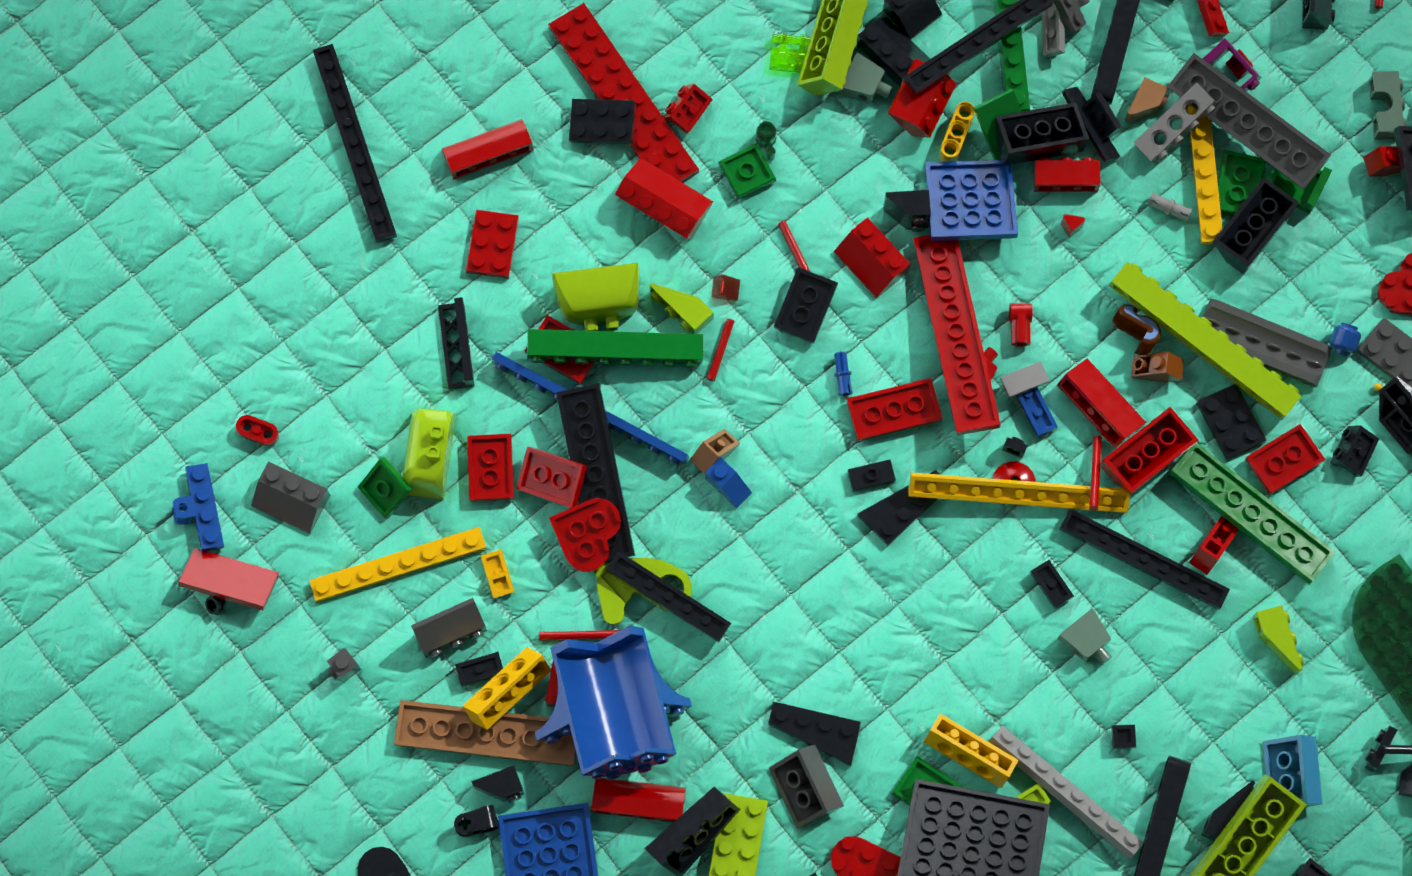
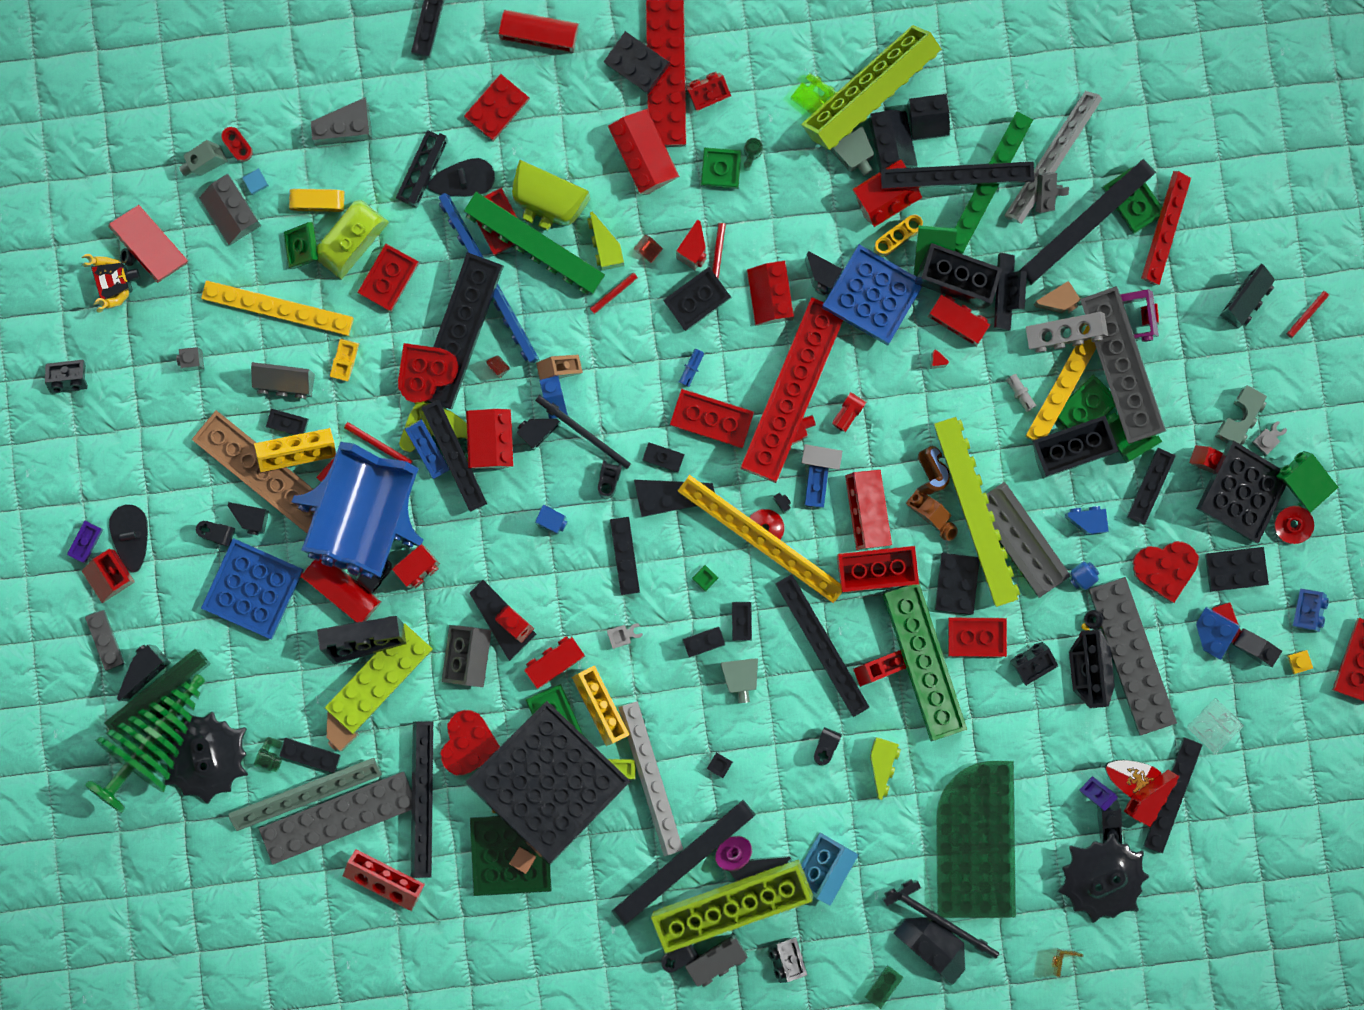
camera: 35 degrees right, 10 degrees up
blue plate [172,463,224,552] -> none
red plate [516,447,587,508] -> none
red bar [1089,435,1102,511] -> none
none -> black bracket [45,359,88,393]
none -> torso [81,254,140,312]
none -> sand green torso [179,140,228,176]
none -> dark azure tile [242,168,269,195]
none -> yellow beam [289,189,345,212]
none -> dark grey wedge [311,97,372,146]
none -> black piece [357,559,392,594]
none -> red brick [392,544,440,589]
none -> blue plate [405,419,450,479]
none -> black shield [428,158,495,197]
none -> red slope [466,409,513,469]
none -> clear red slope [486,355,510,378]
none -> red torso [495,604,535,643]
none -> black slope [517,419,561,450]
none -> red brick [524,636,585,689]
none -> black bar [535,395,631,469]
none -> blue slope [535,505,568,534]
none -> black piece [598,460,622,499]
none -> light grey plate [607,623,643,649]
none -> black plate [610,517,640,596]
none -> red slope [676,220,707,270]
none -> black brick [683,627,725,658]
none -> green tile [692,565,719,592]
none -> magenta dish [715,836,752,871]
none -> black piece [814,727,842,766]
none -> dark orange plate [940,522,958,541]
none -> blue slope [1065,506,1109,535]
none -> black plate [1084,610,1103,629]
none -> black plate [1126,448,1176,525]

